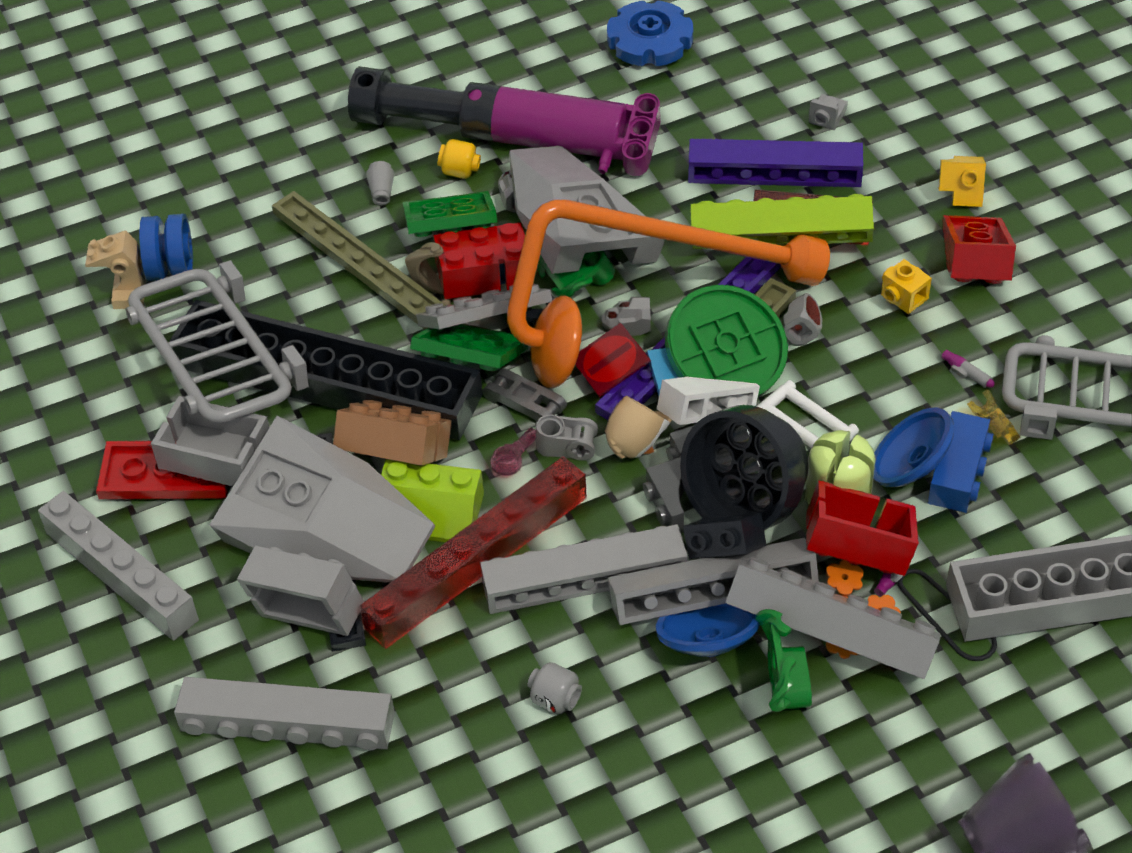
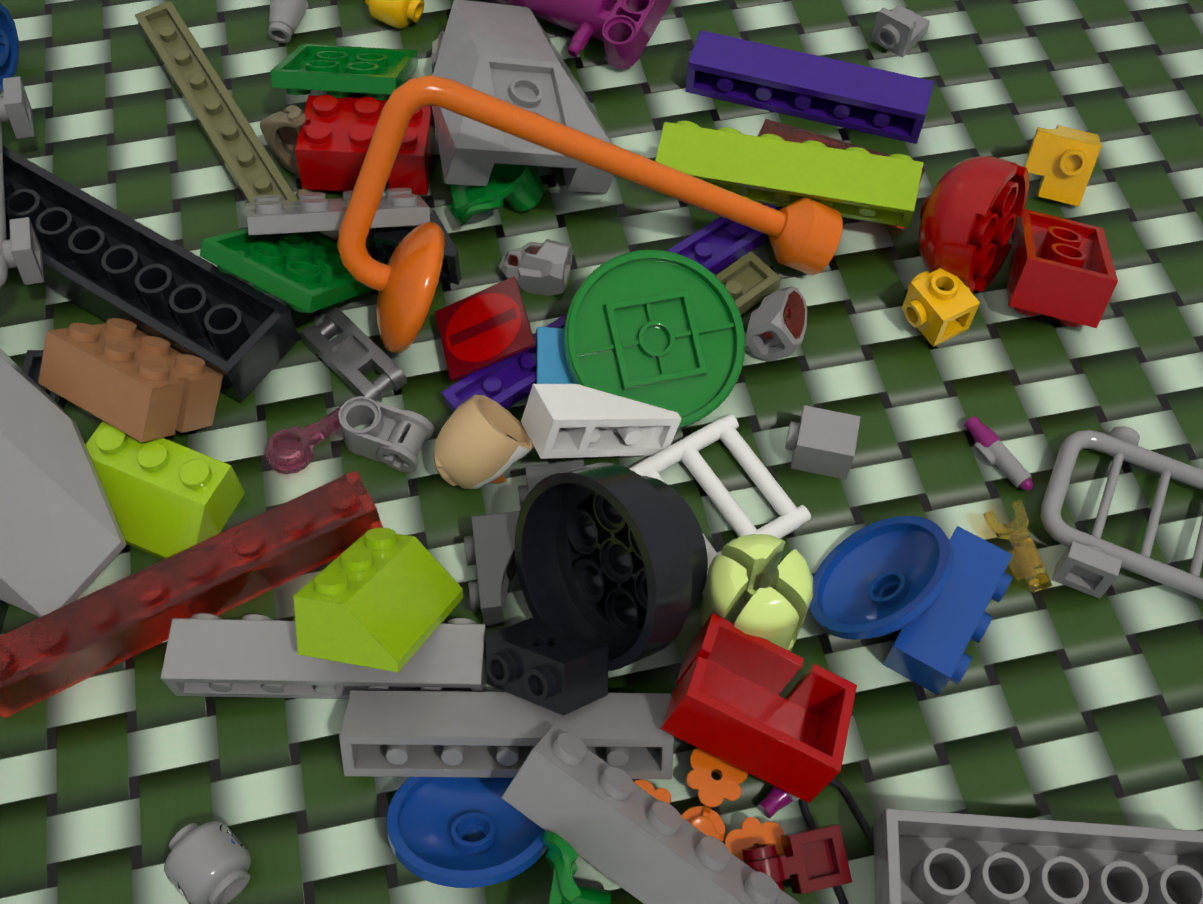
camera: 10 degrees right, 10 degrees up
none -> lime slope [293,528,463,673]
none -> dark red plate [742,824,852,894]
none -> light grey brick [785,405,861,480]
none -> red cylinder [919,156,1029,293]

